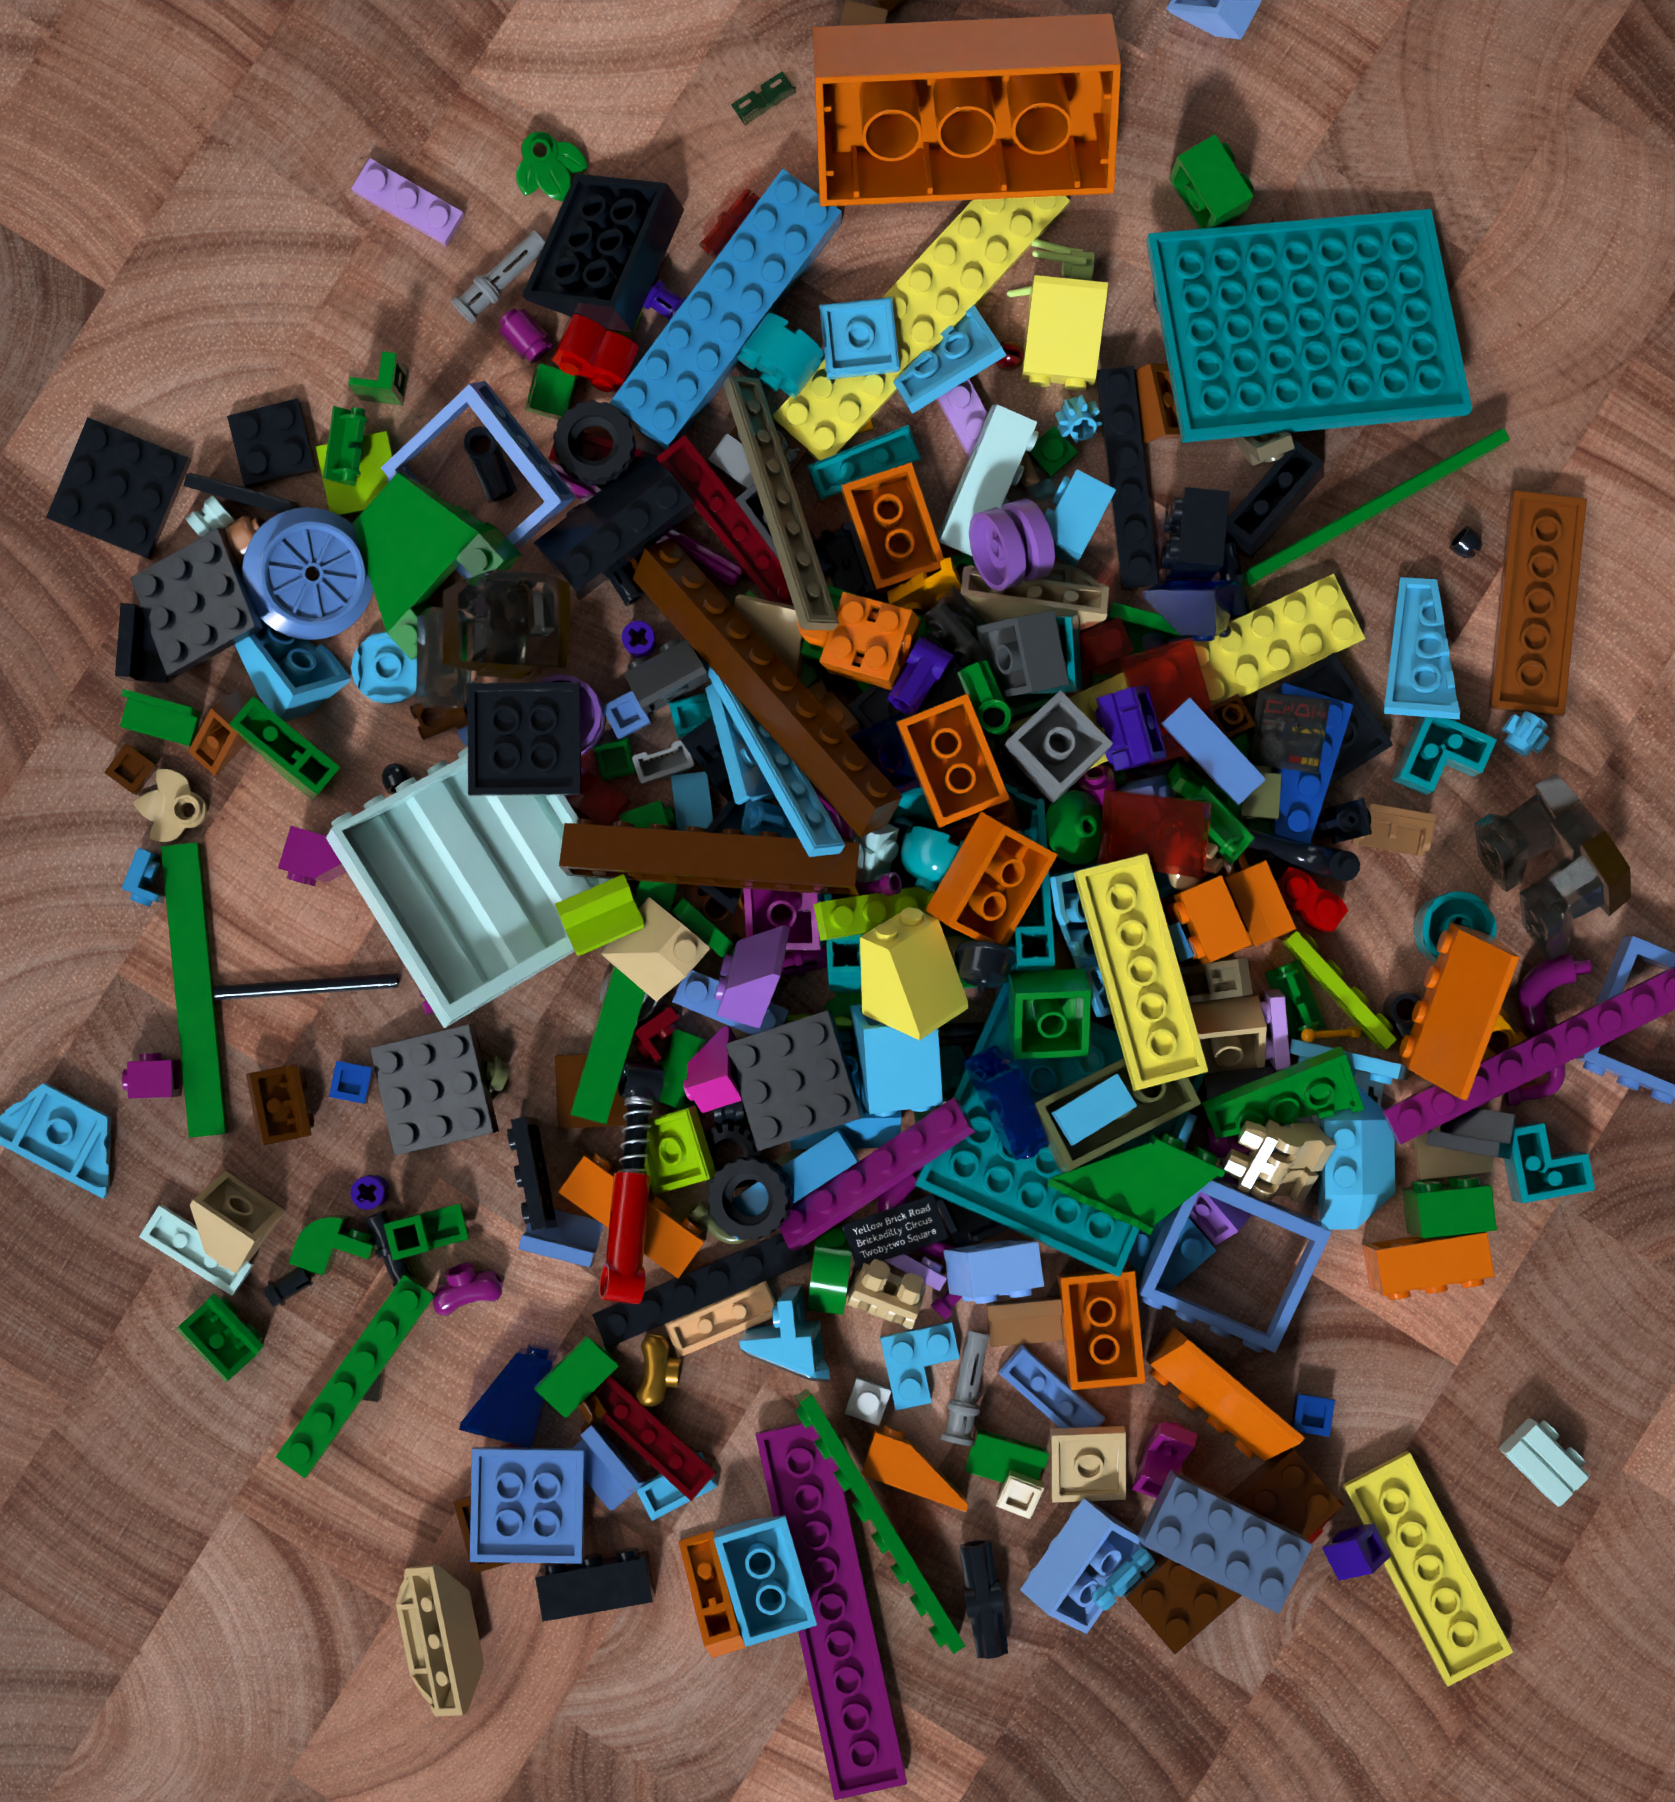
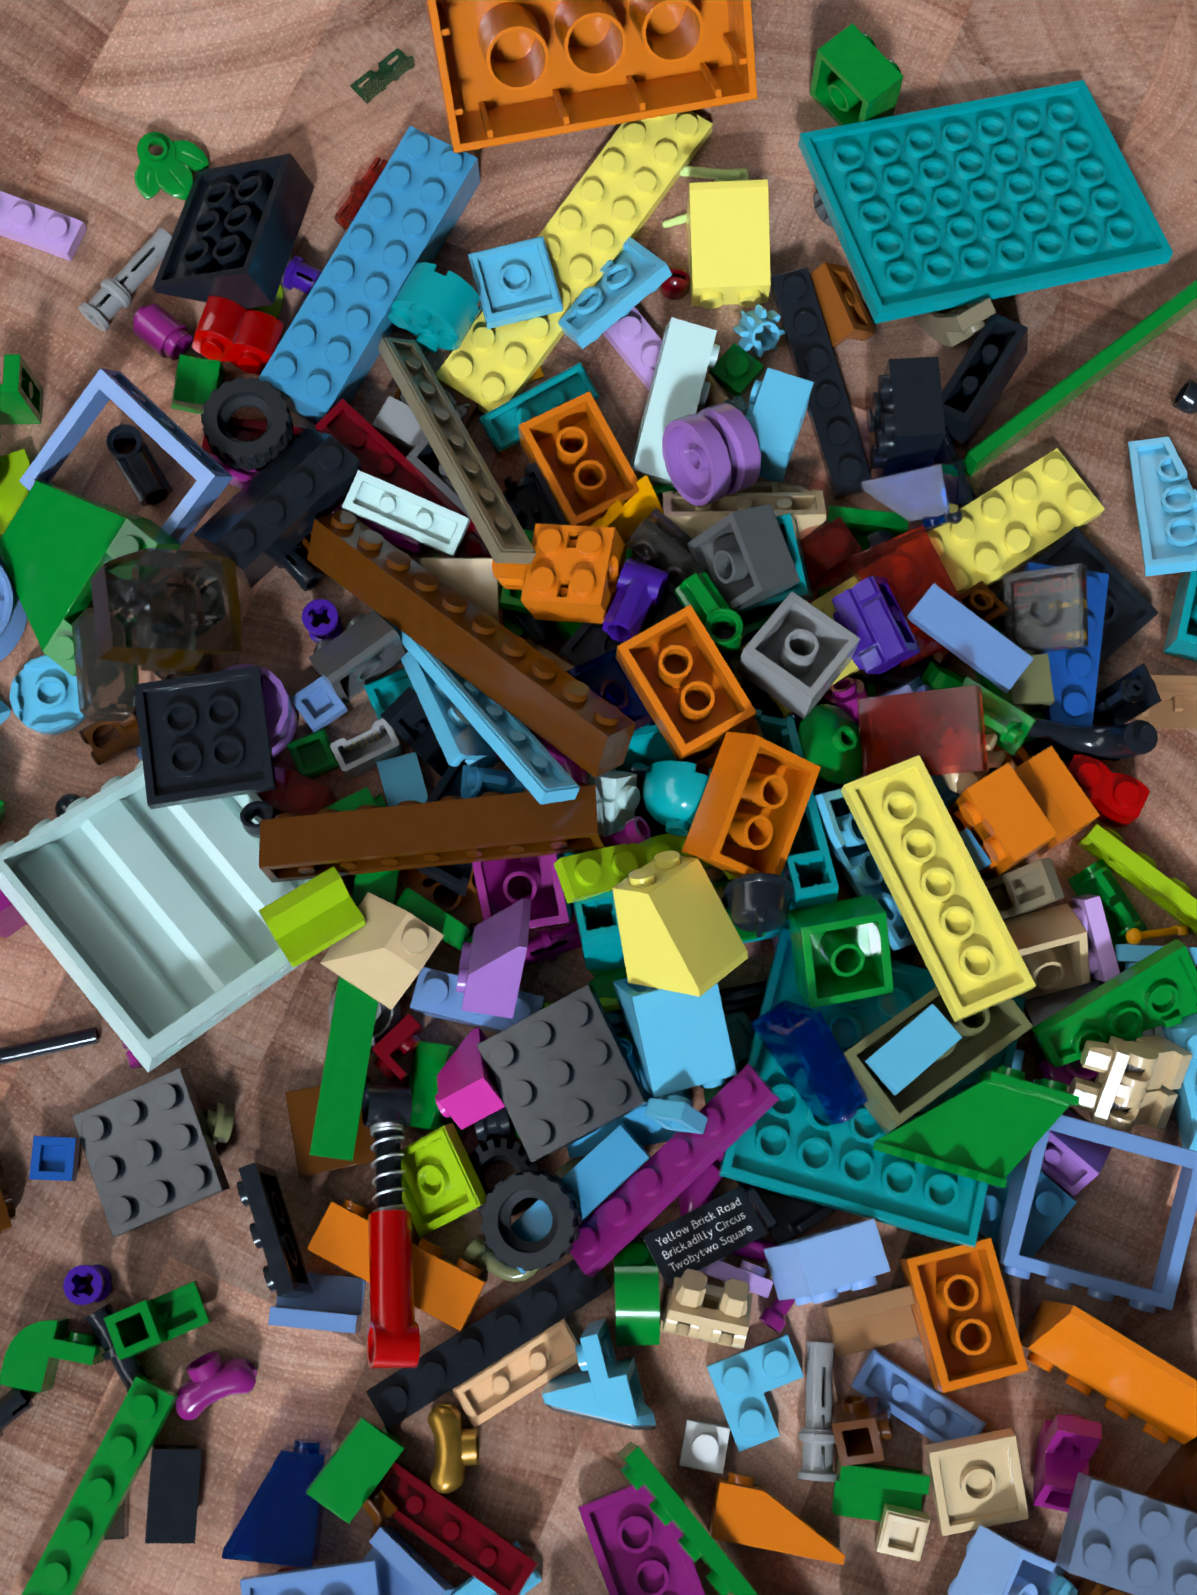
camera: 10 degrees left, 10 degrees down
none -> black hinge [145,1444,202,1544]
none -> black hinge [240,801,275,838]
none -> light aqua plate [342,470,470,557]
none -> medium azure plate [645,1095,708,1134]
none -> reddish brown brick [831,1394,894,1466]

